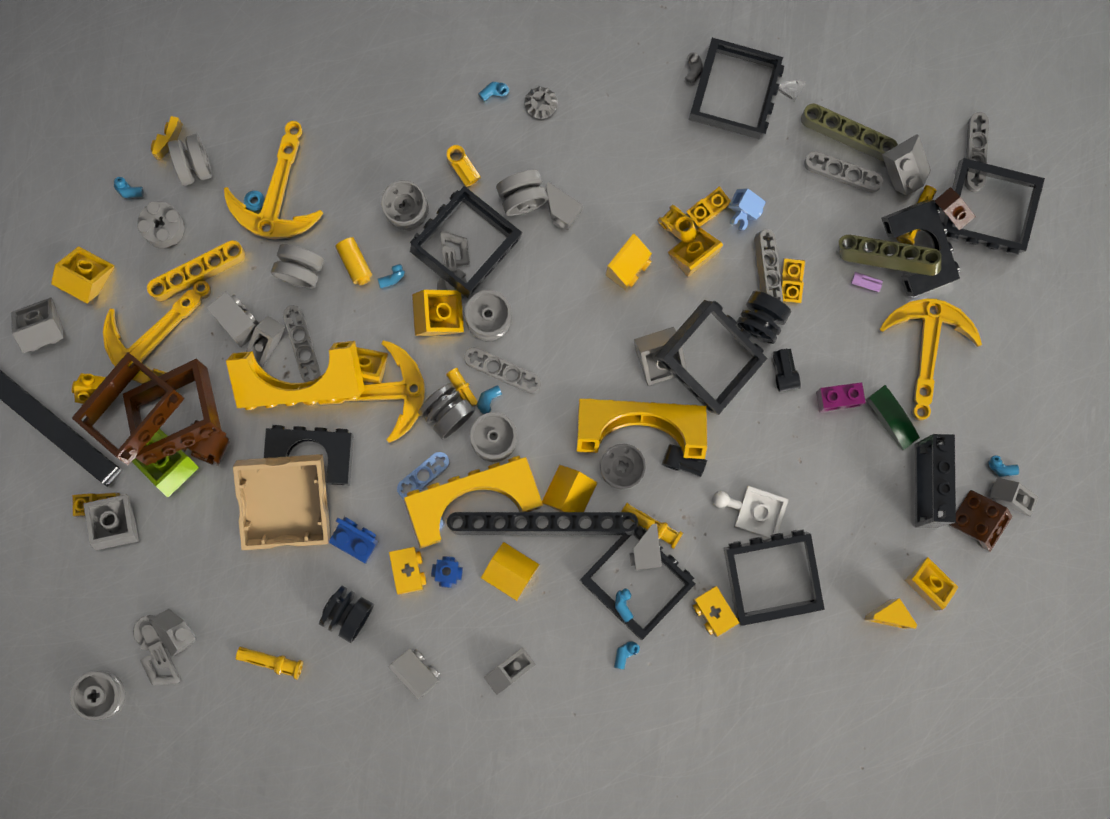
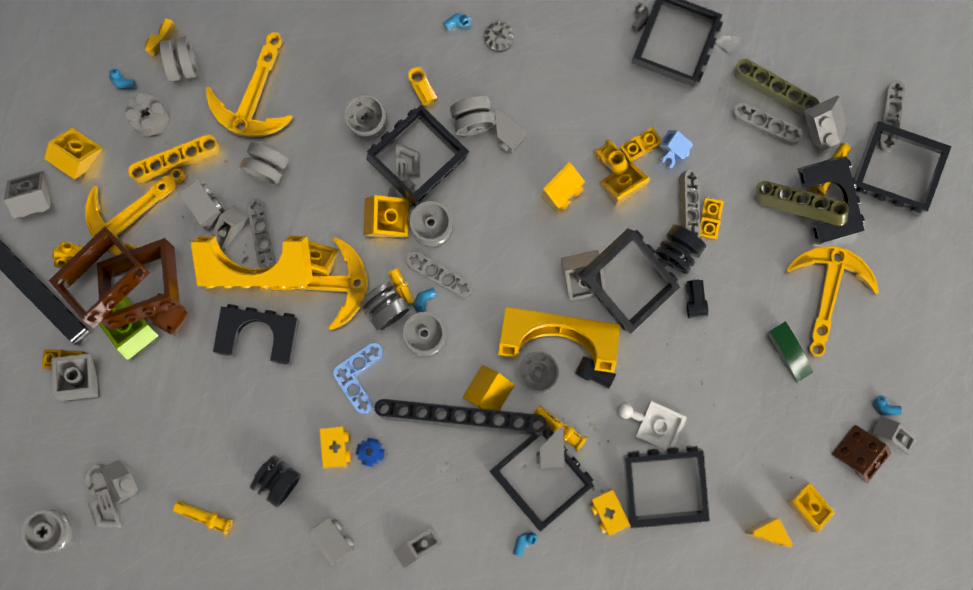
camera: 15 degrees right, 0 degrees up
tan tile [233,454,331,550] -> none
dark azure plate [244,191,265,211] -> none
blue bracket [329,516,379,564] -> none
yellow brick [335,237,372,286] -> none
dark azure arm [378,264,405,288] -> none
yellow arch [404,456,543,549] -> none
yellow slope [481,542,540,601] -> none
dark azure arm [615,588,634,622] -> none
magenta brick [816,382,866,412] -> none
lavender piece [851,272,883,292] -> none
black window [915,434,956,528] -> none
reddish brown brick [934,187,976,230] -> none

